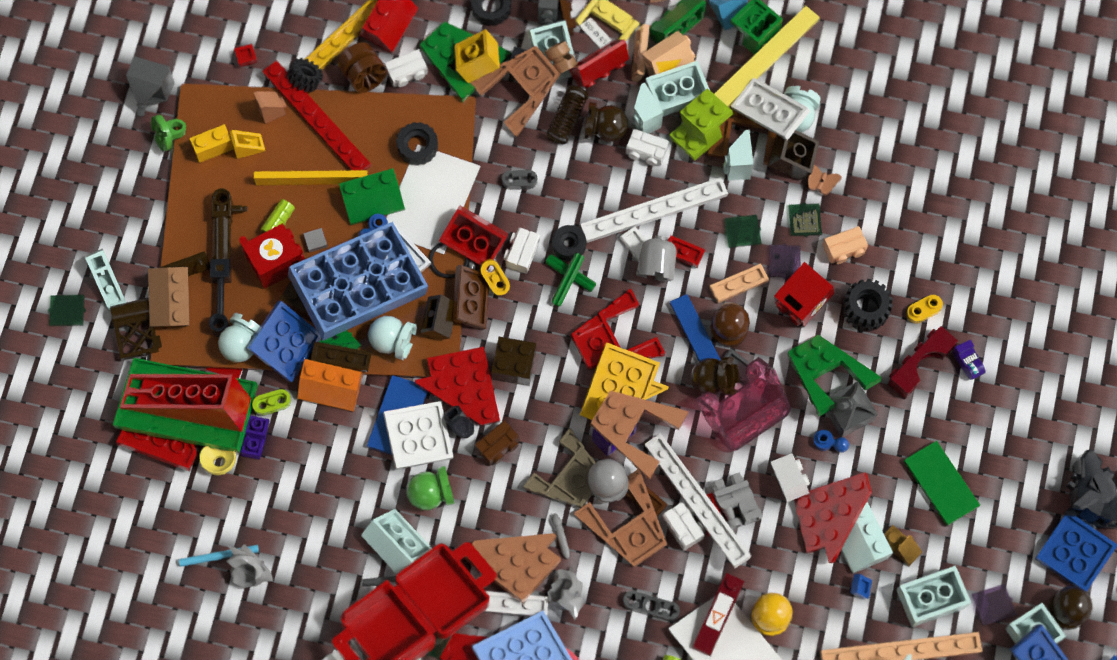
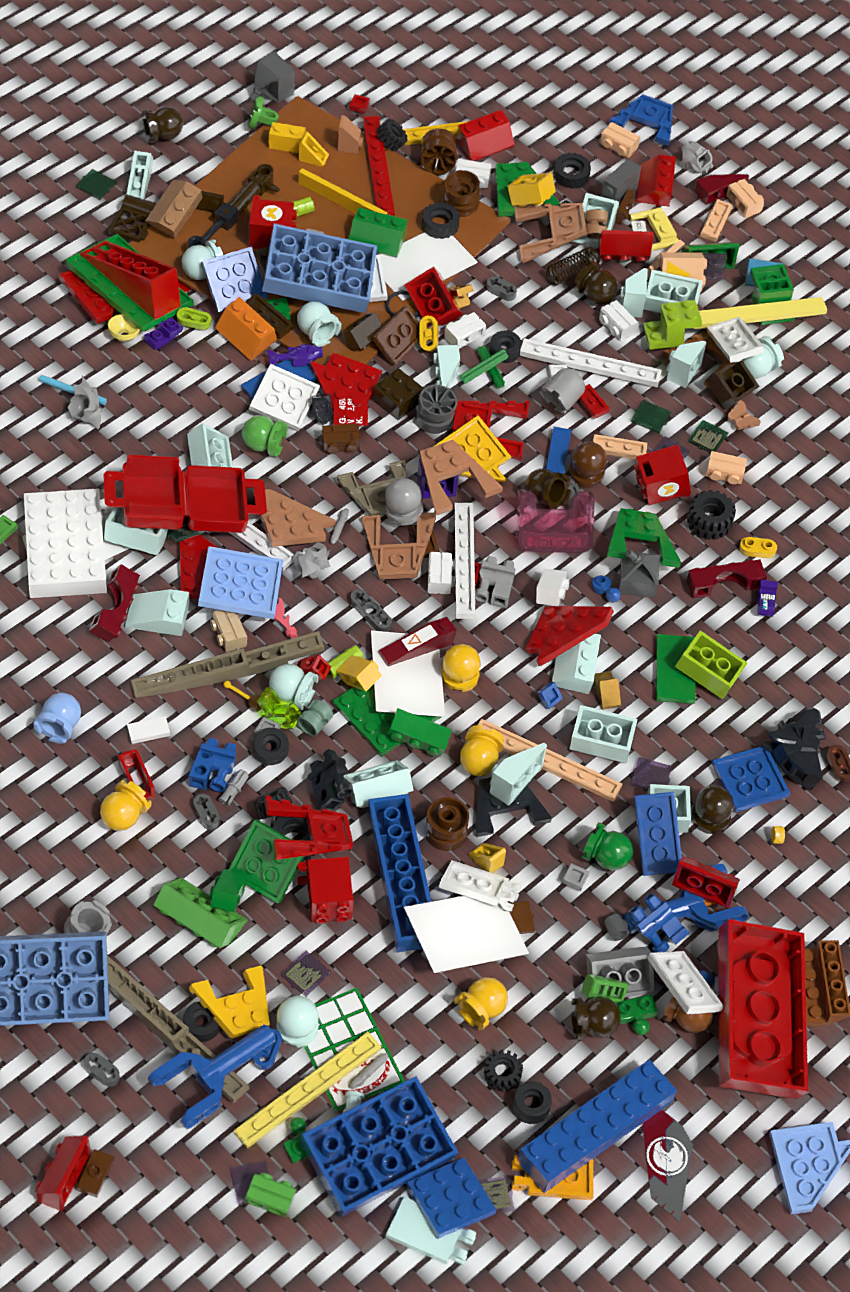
camera: 30 degrees right, 15 degrees down
none -> dark brown tile [142,106,183,144]
none -> dark purple animal [268,344,323,367]
none -> red sticker [333,396,368,426]
none -> dark grey wheel [415,385,457,434]
none -> light aqua slope [433,345,460,388]
none -> reddish brown wheel [444,170,480,216]
none -> slope [449,284,474,308]
none -> lime brick [675,631,748,699]
none -> piece [702,253,727,280]

